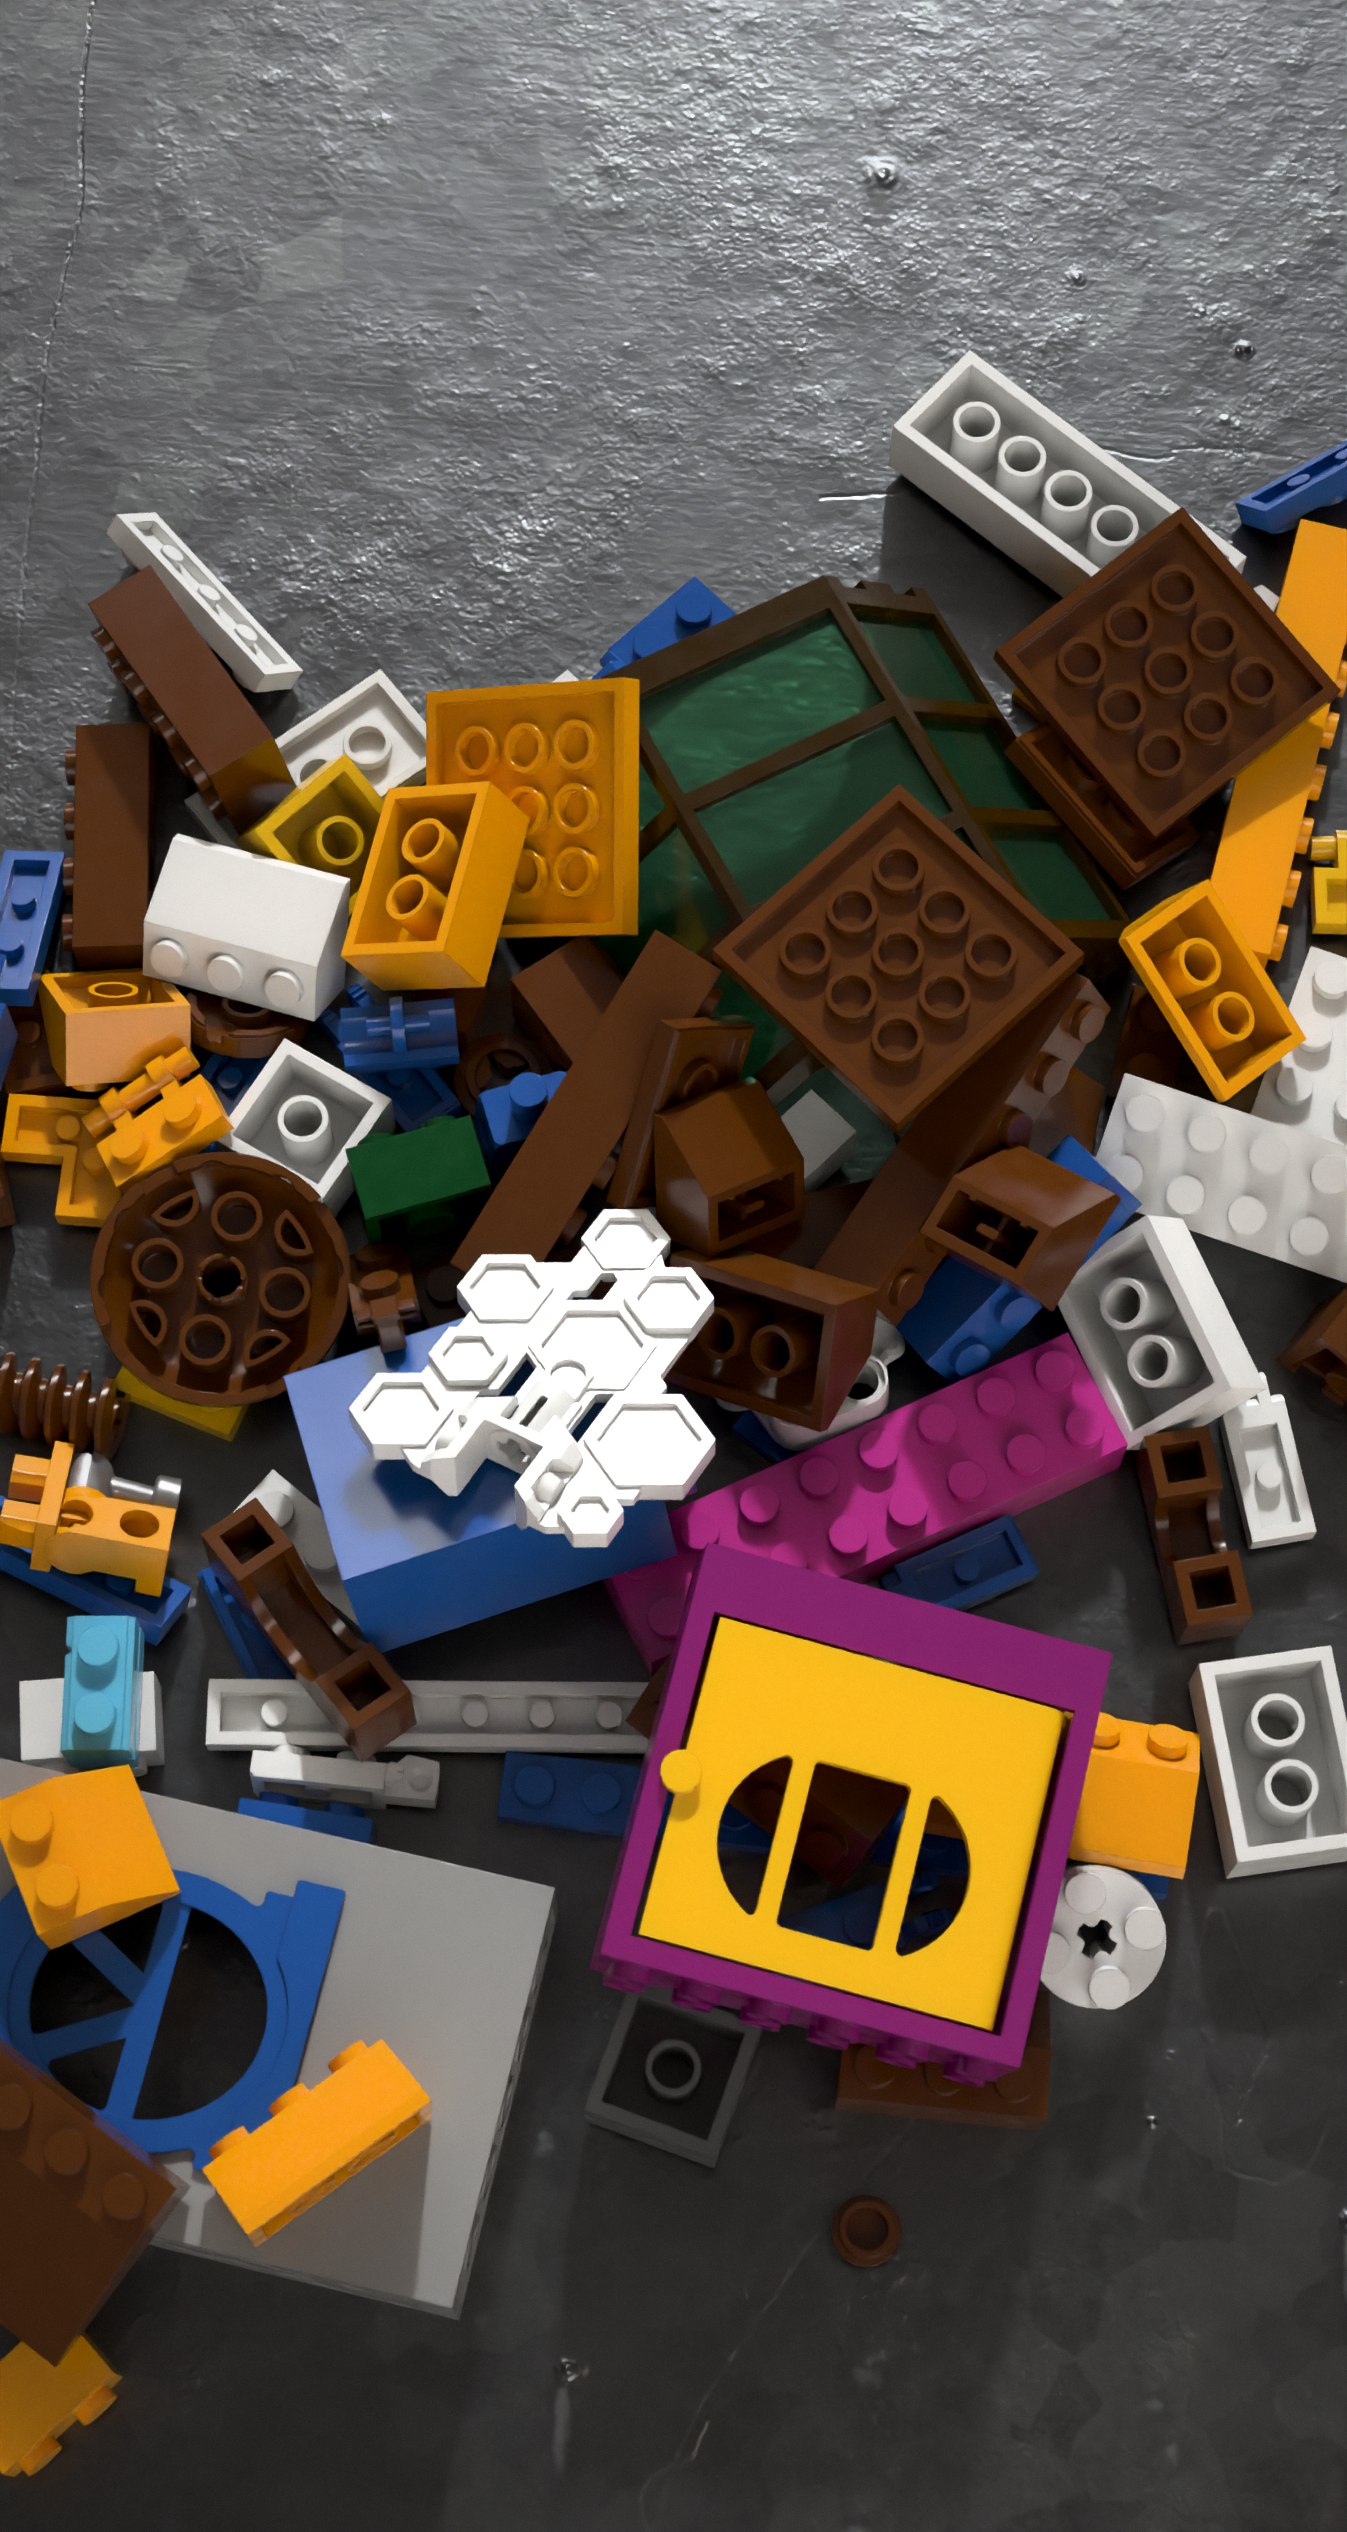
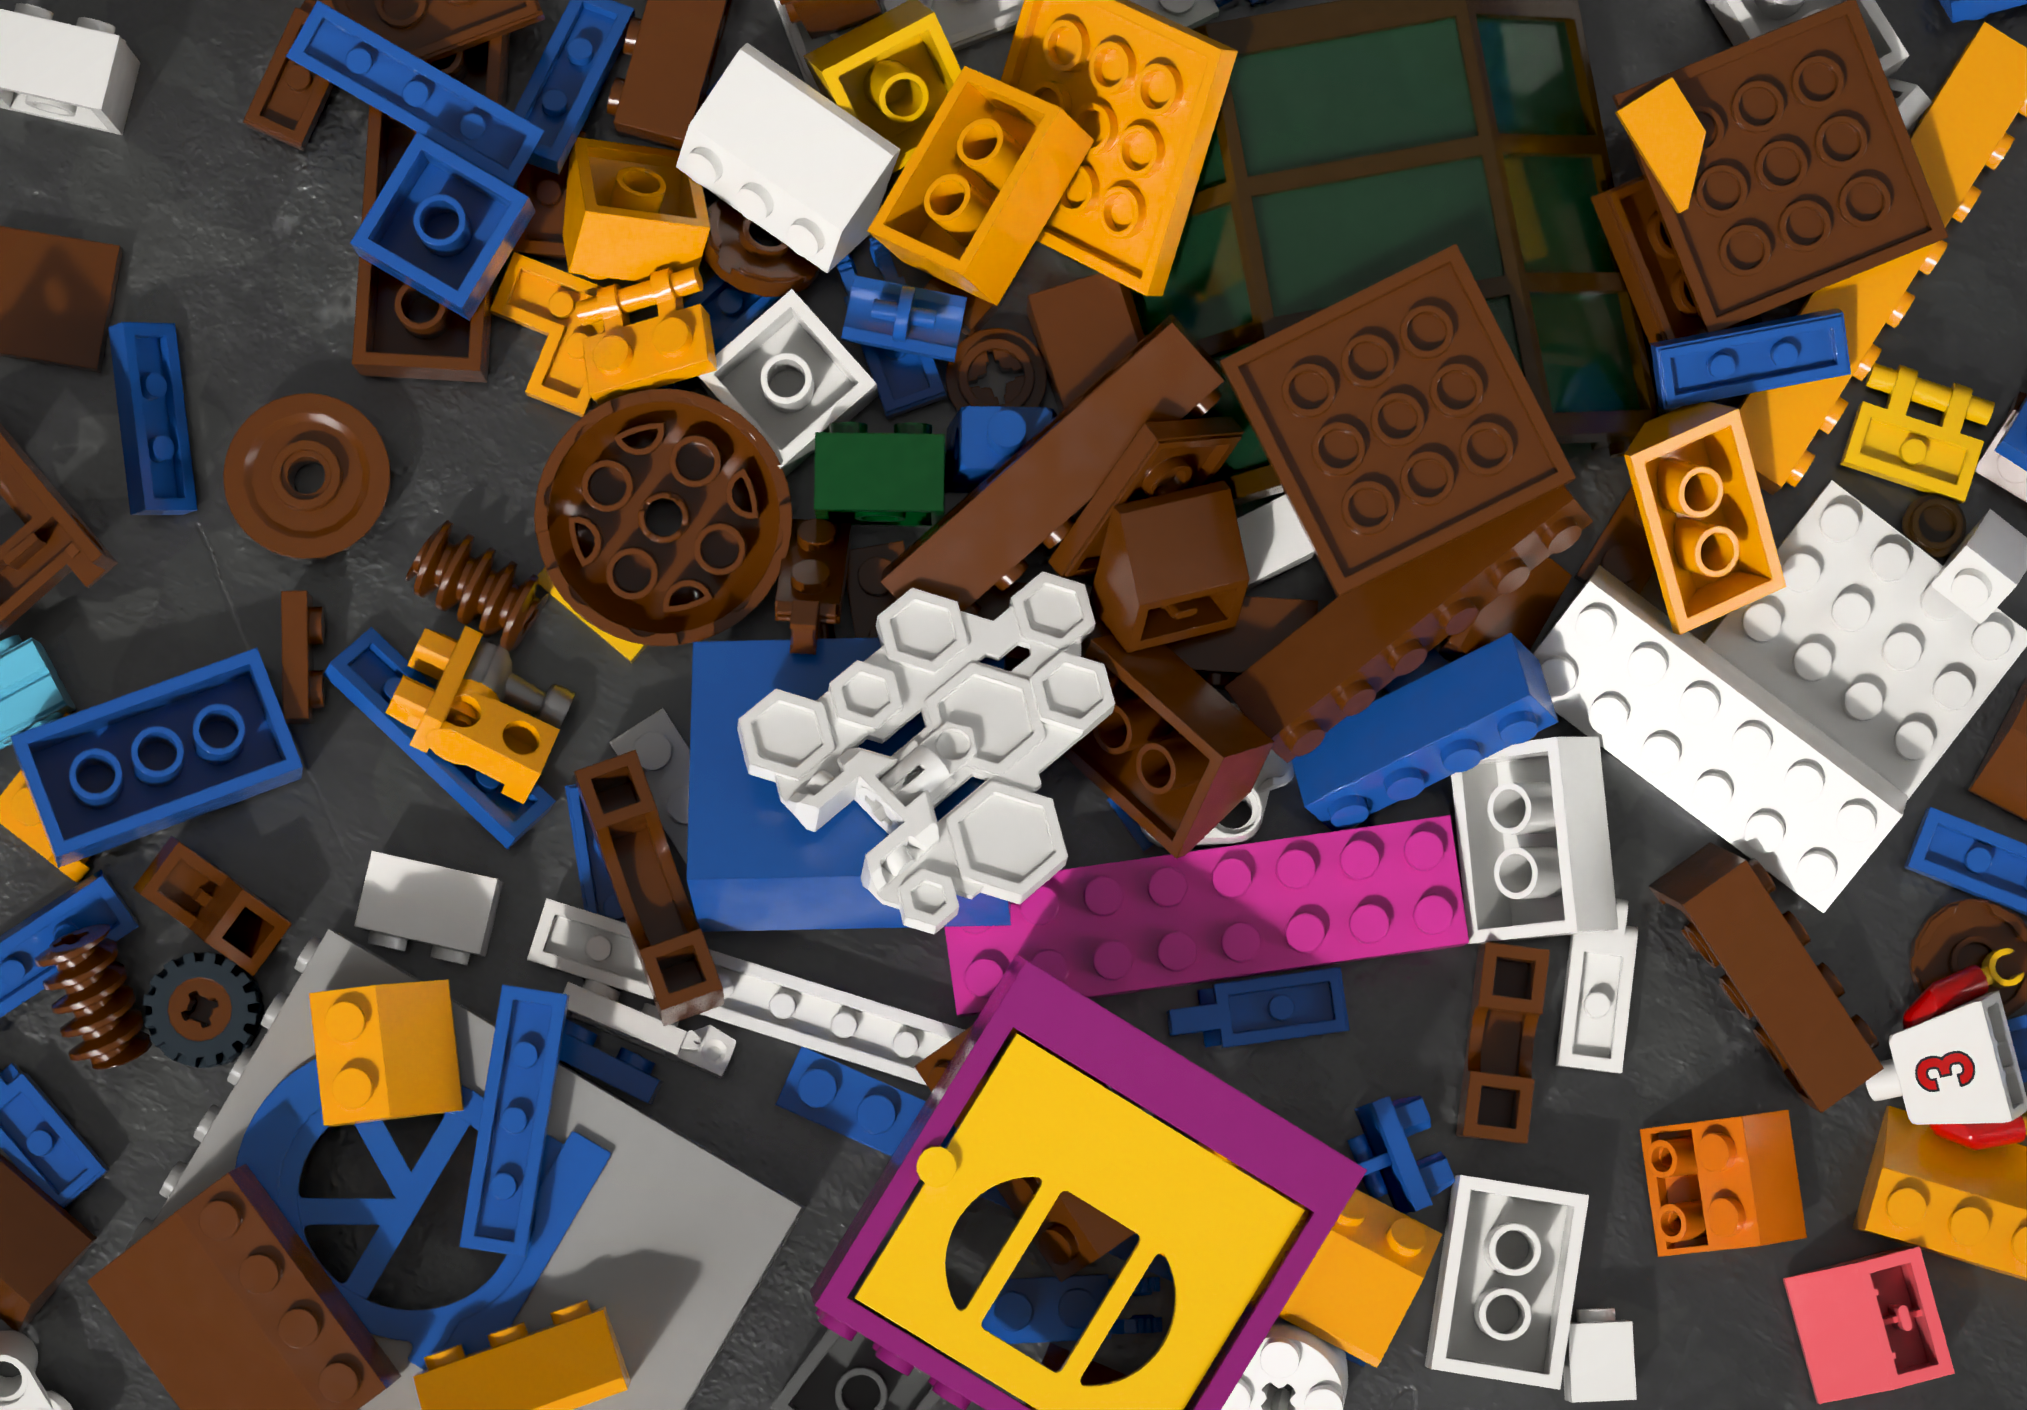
camera: 15 degrees right, 15 degrees up
medium azure brick [60,1616,145,1768] -> none
reddish brown slope [919,1143,1121,1312] -> none
none -> blue plate [459,984,569,1257]
none -> blue hips [1347,1095,1455,1214]
none -> light orange tile [1615,77,1706,213]
none -> blue tile [1650,308,1851,409]

